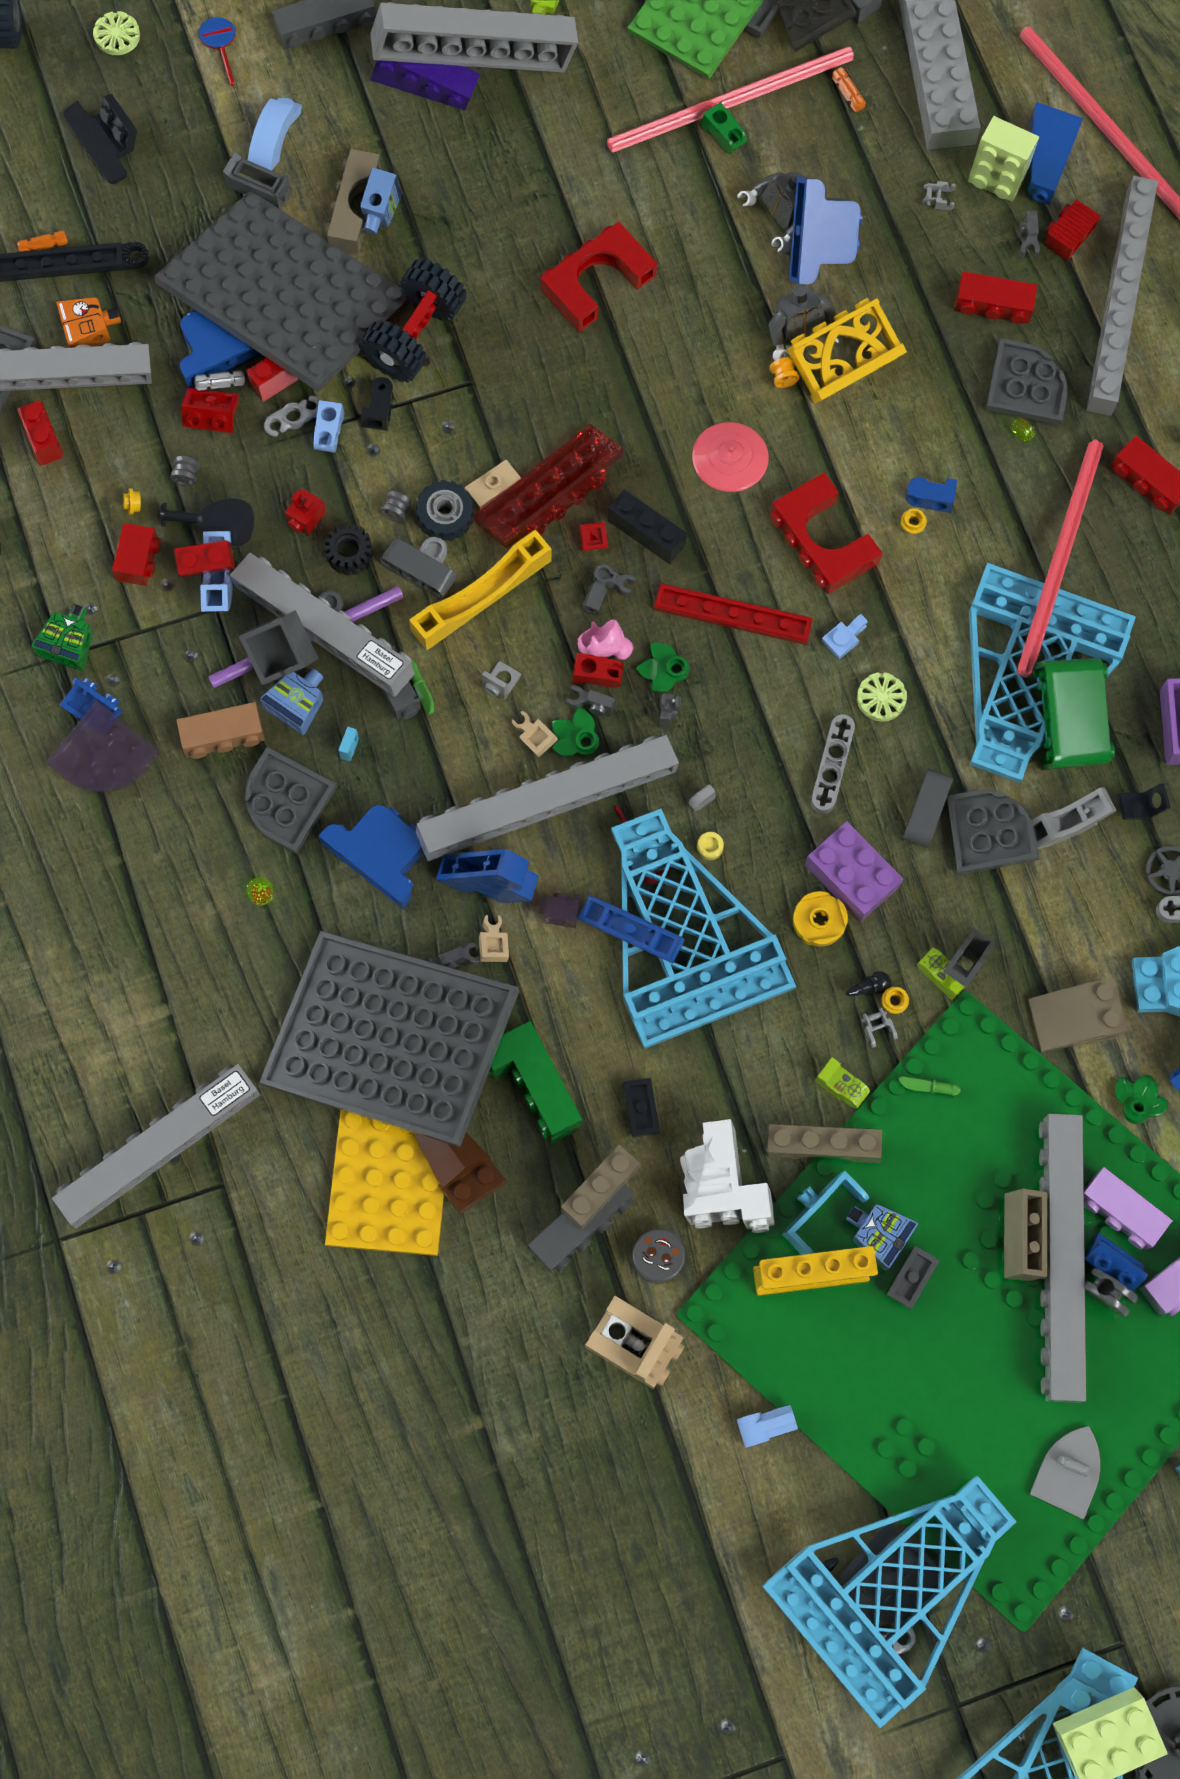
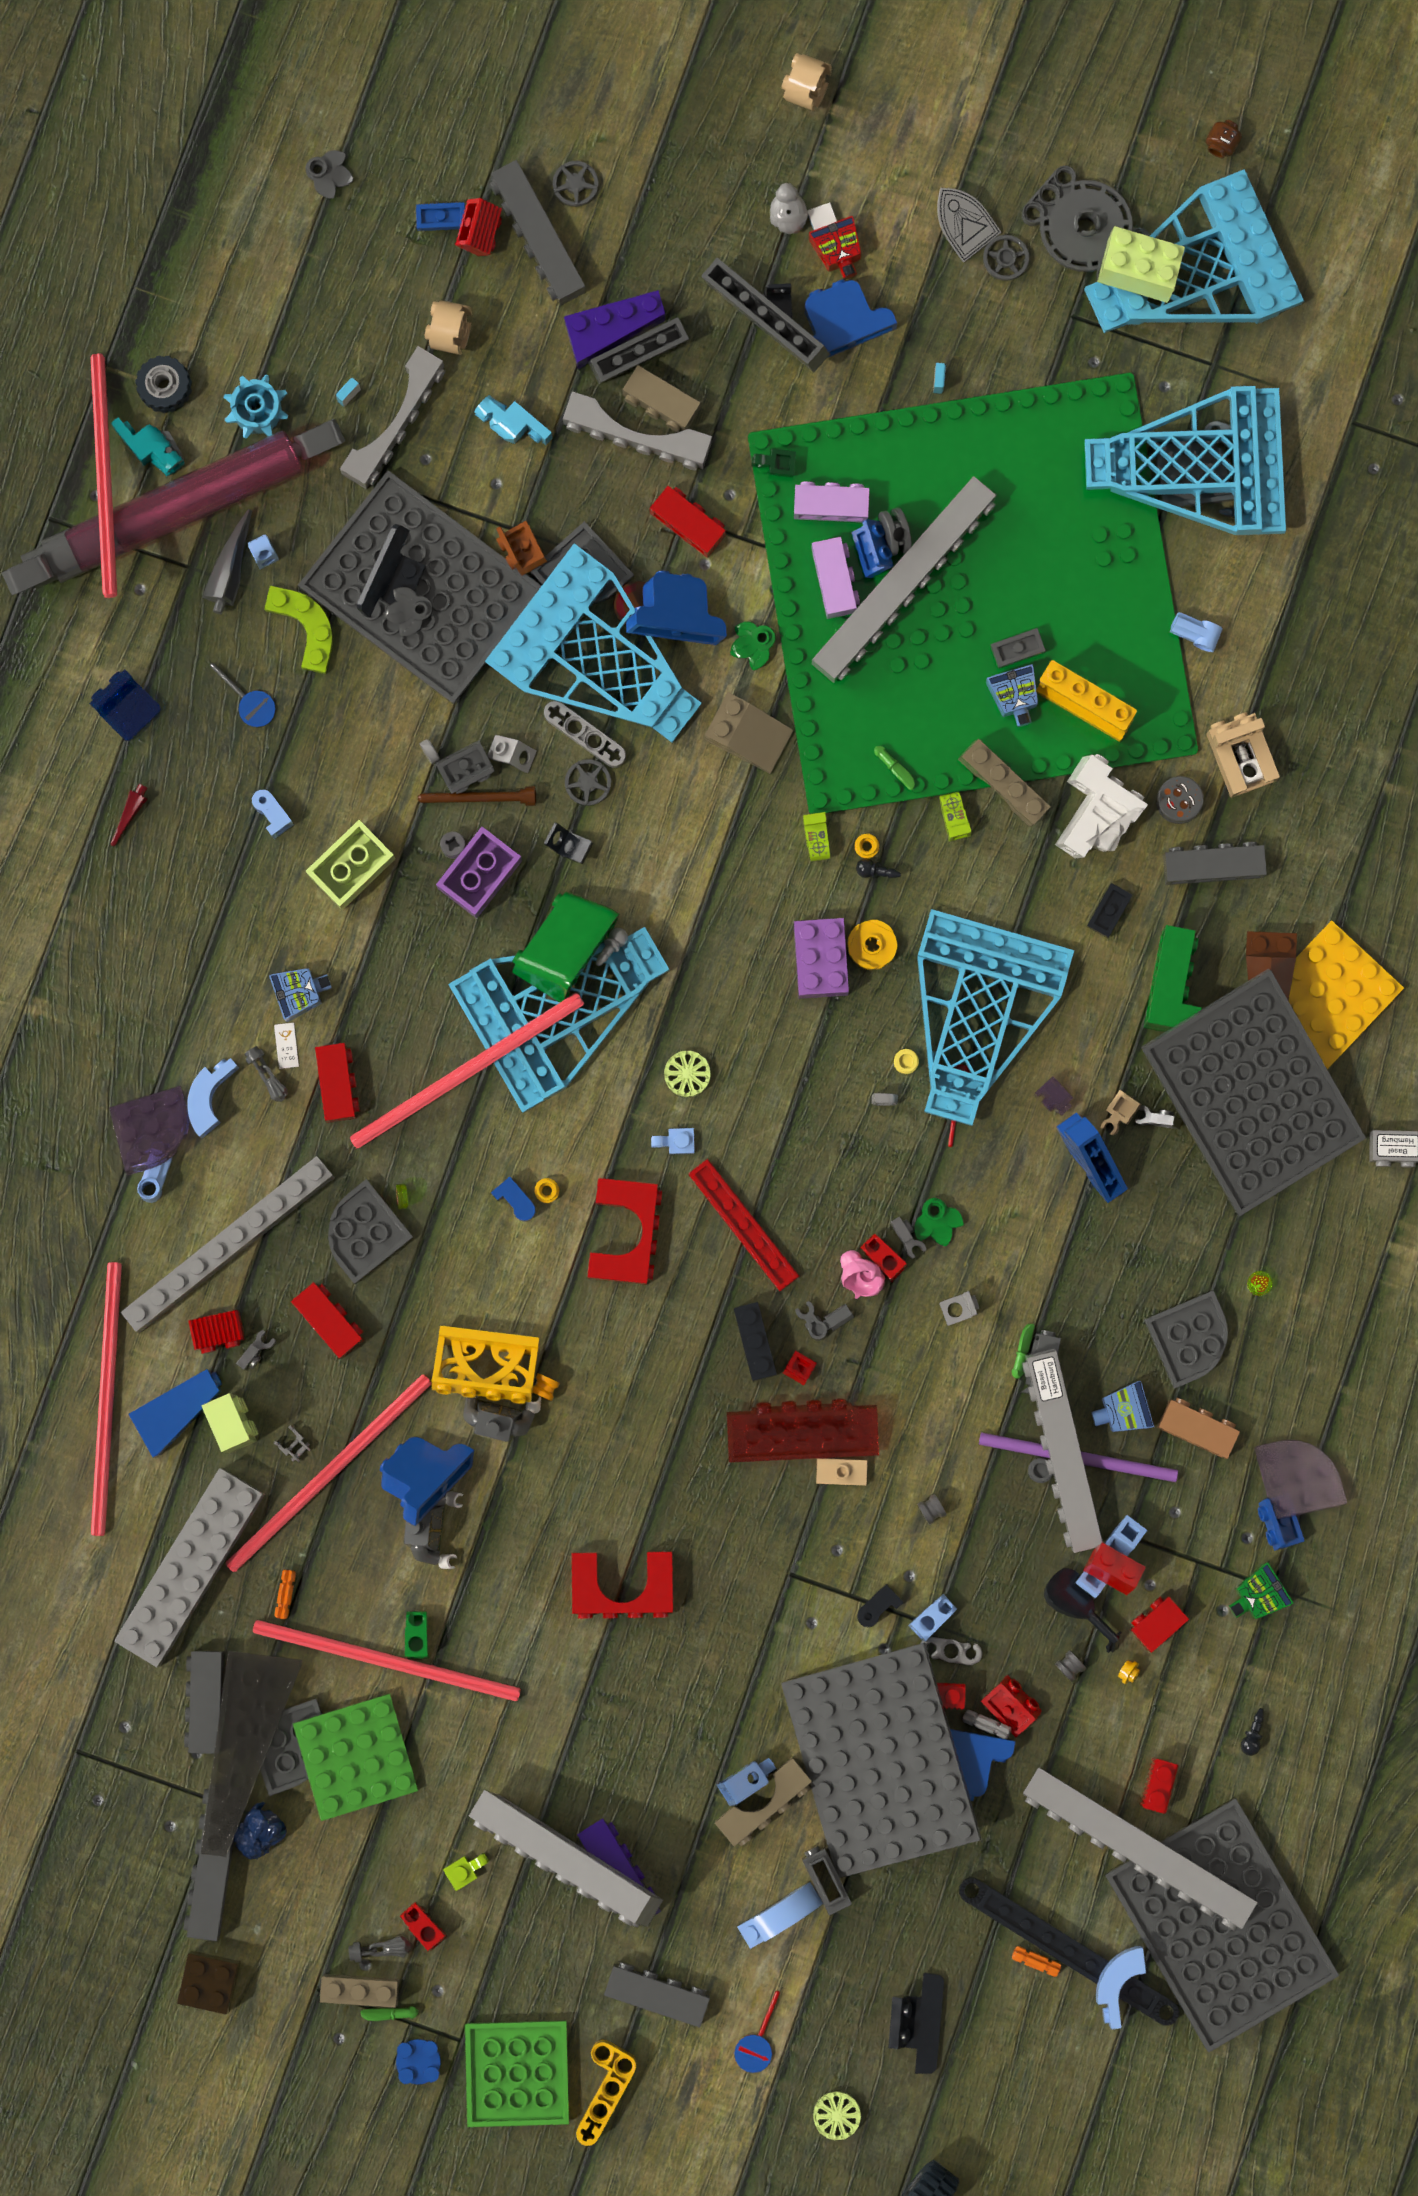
camera: 135 degrees left, 10 degrees up
orange torso [56,297,121,348] -> none
dark grey piece [239,610,319,685] -> none
red brick [285,488,326,536] -> none
blue brick [319,805,424,909] -> none
black tyre [324,523,373,575] -> none
medium azure tile [338,727,359,762] -> none
black plate [358,258,467,383] -> none
dark grey beam [379,538,457,599] -> none
yellow arch [409,530,551,651] -> none
black wheel [416,480,473,541] -> none
light grey brick [416,735,679,861] -> none
light grey tile [419,537,447,564] -> none
tan plate [512,711,558,757] -> none
dark tan brick [561,1144,640,1231] -> none
blue plate [577,894,685,964] -> none
green plate [636,642,689,693] -> none
flat silver plate [659,694,681,729] -> none
coral hat [692,422,769,492] -> none
medium azure piece [782,1171,869,1255] -> none
light grey beam [811,714,855,814] -> none
light grey piece [862,1007,898,1048] -> none
dark grey beam [902,769,953,848] -> none
dark grey window [943,928,996,988] -> none
dark grey plate [947,790,1040,875] -> none
dark tan brick [1004,1189,1047,1281] -> none
light grey shield [1030,1426,1100,1519] -> none
light grey arch [1032,787,1117,849] -> none
none -> coral axle [226,1374,432,1572]
none -> light grey bar [596,928,628,966]

